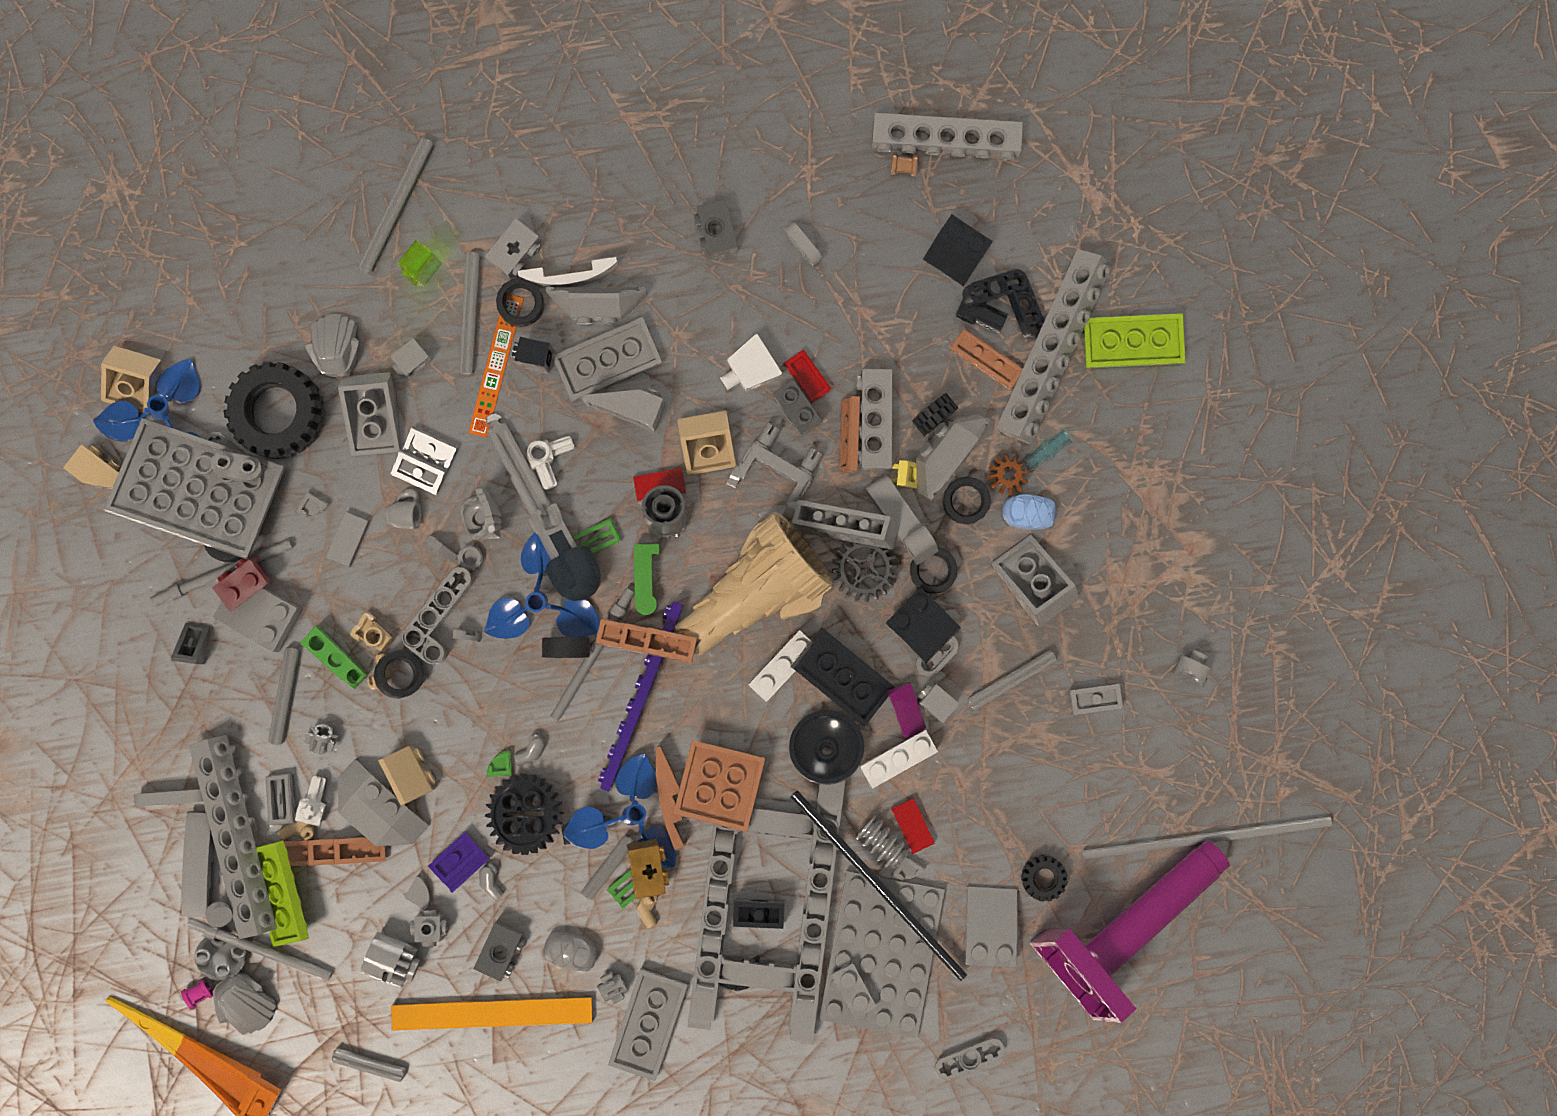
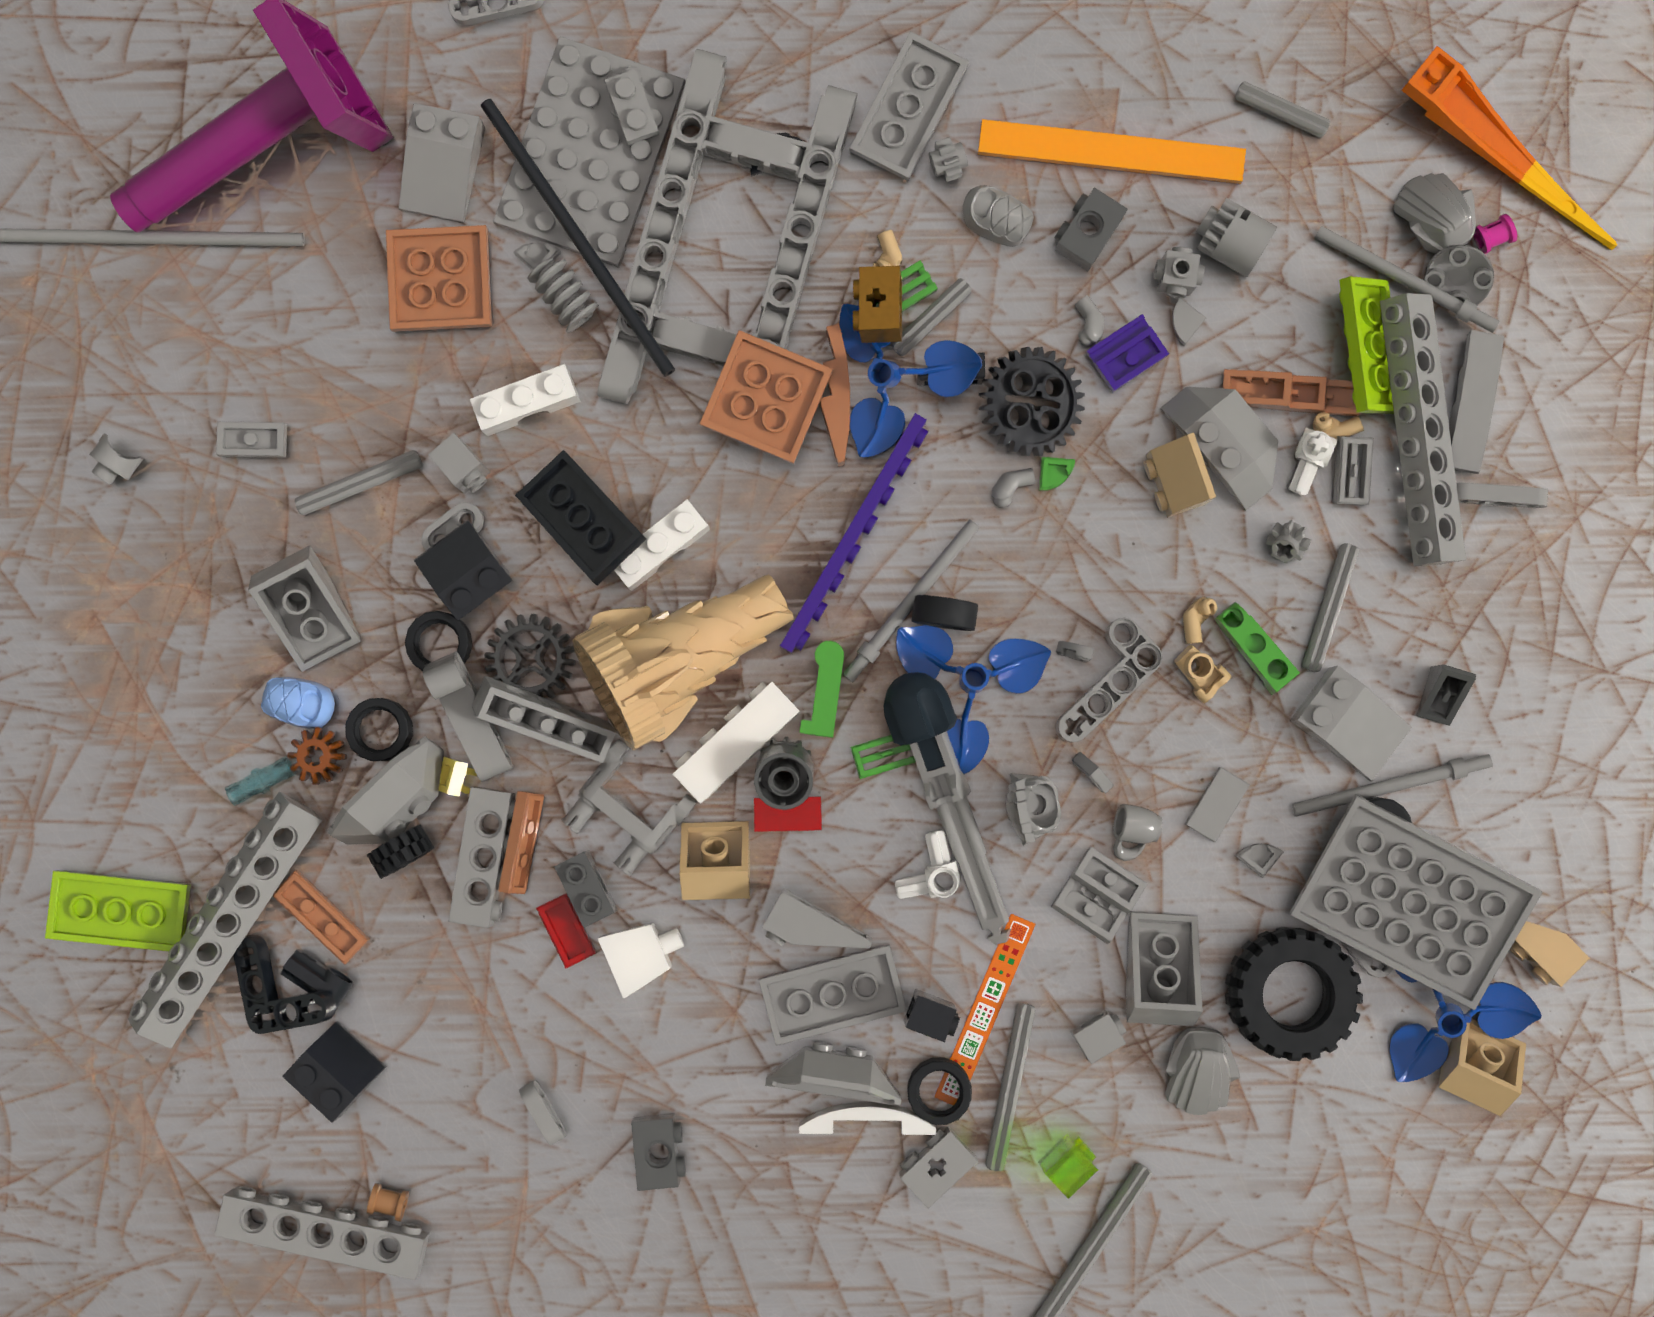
camera: 170 degrees left, 0 degrees up
light grey tile [205,902,232,927] -> none
light grey plate [211,451,262,483] -> none
dark red bracket [212,555,271,612] -> none
black tyre [374,650,424,699] -> none
light grey tile [458,545,483,570] -> none
nougat slope [596,619,697,663] -> none
black brick [733,899,785,929] -> none
black dish [789,710,864,785] -> none
magenta slope [887,682,926,740] -> none
red tile [891,798,935,854] -> none
black tyre [1021,855,1068,902] -> none
none -> nougat plate [386,225,492,332]
none -> white brick [673,682,800,804]

